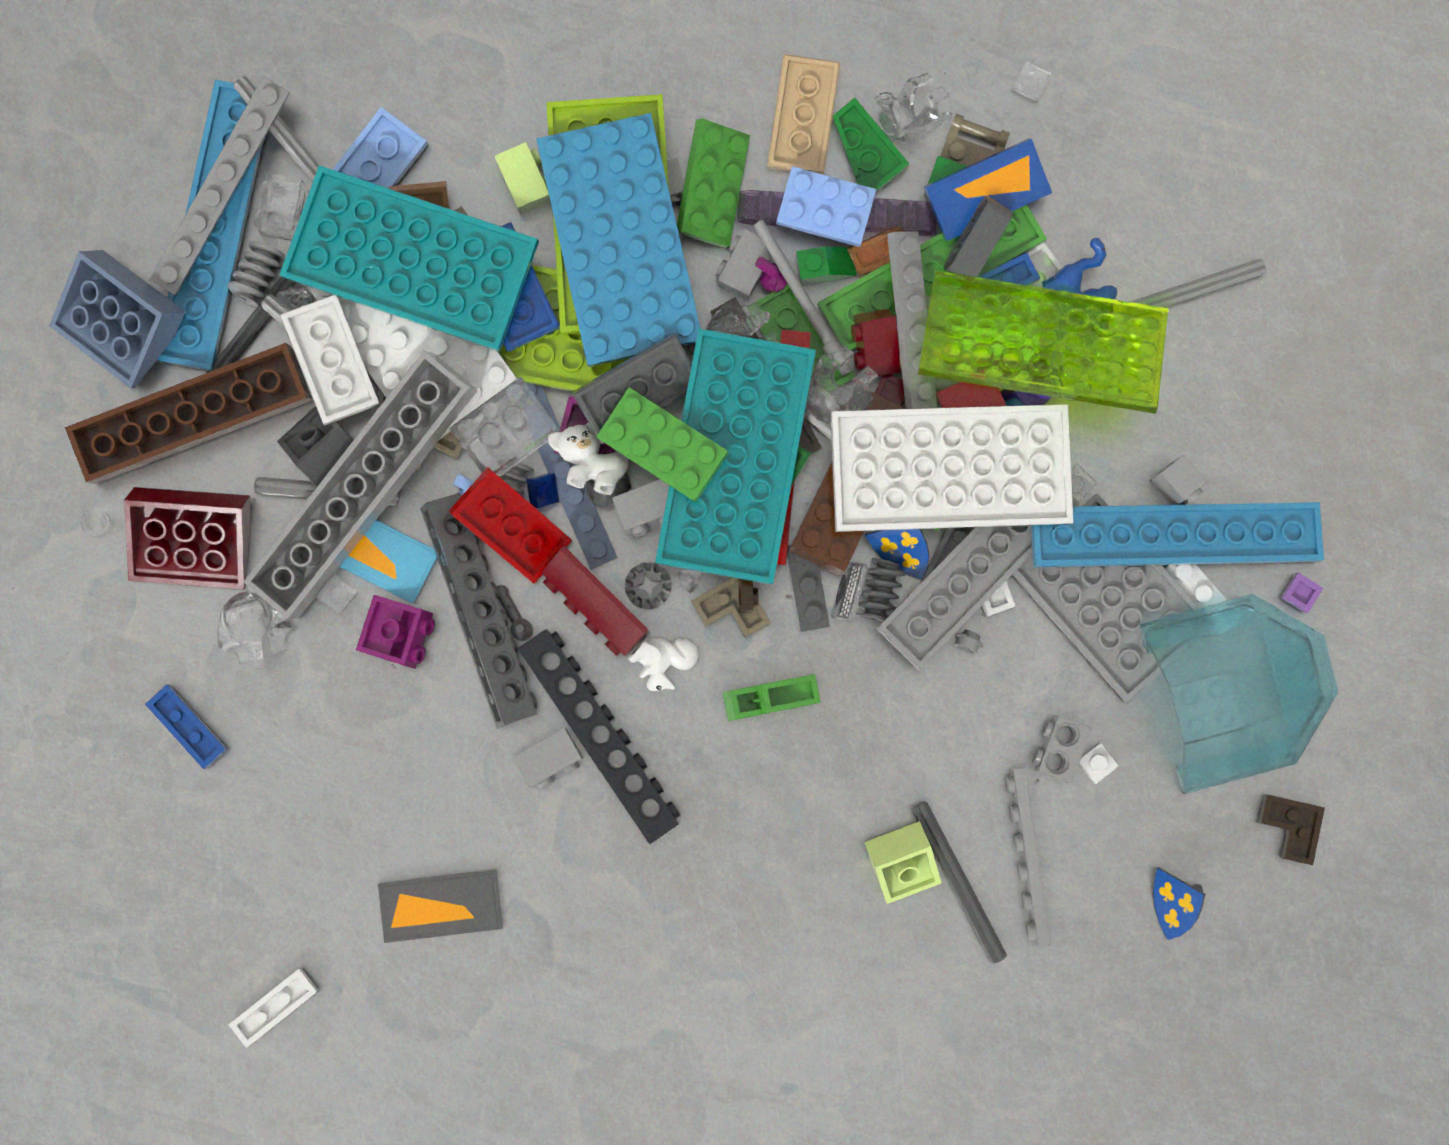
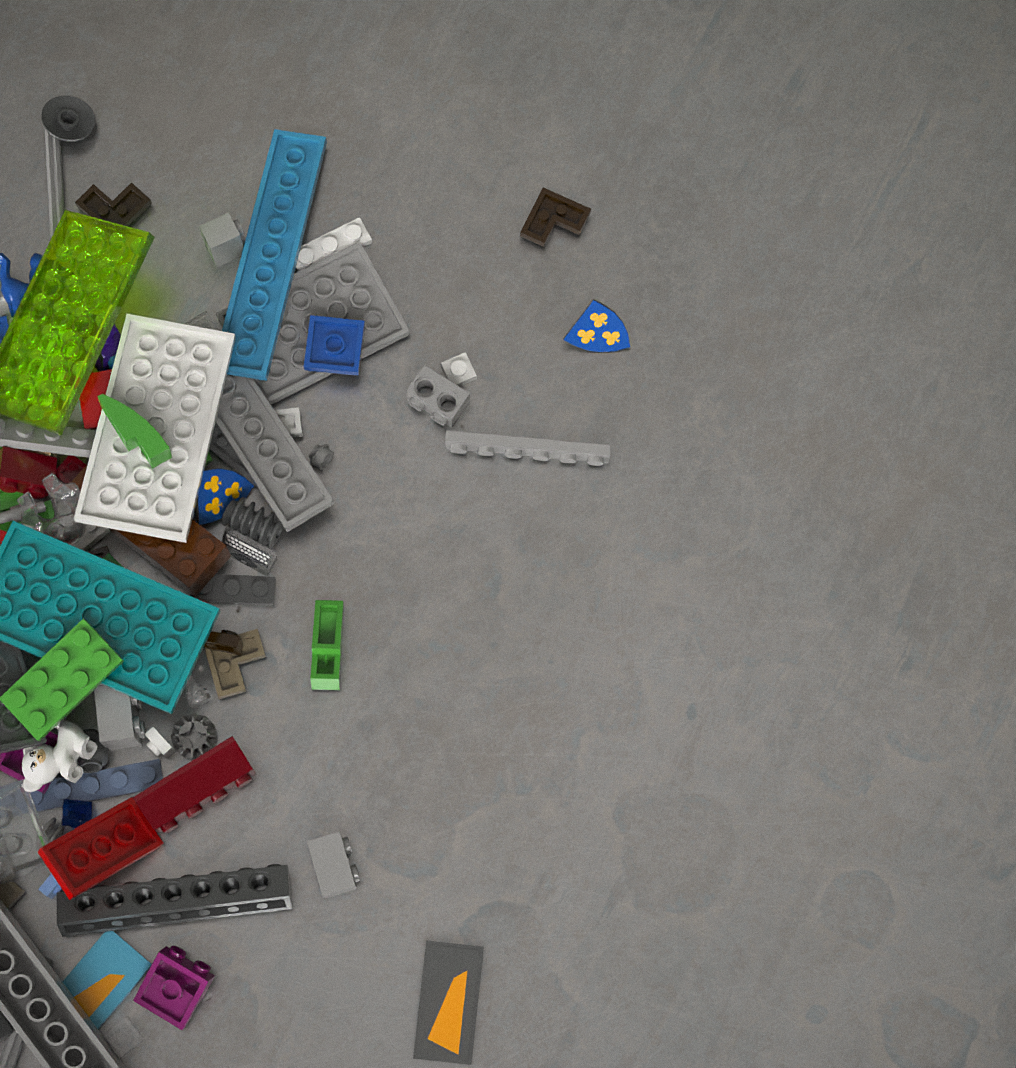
camera: 80 degrees left, 10 degrees down
dark grey piece [497,585,534,641] -> none
black brick [517,628,681,845] -> none
white animal [628,636,700,691] -> none
yellowish green slope [864,821,942,904] -> none
dark grey axle [912,801,1007,964] -> none
clear light blue windscreen [1139,594,1338,794] -> none
medium lavender plate [1281,572,1323,613] -> none
none -> dark grey dish [41,96,95,142]
none -> dark brown plate [75,182,152,240]
none -> bright green slope [98,394,172,469]
none -> white plate [145,727,176,759]
none -> blue plate [304,315,365,376]

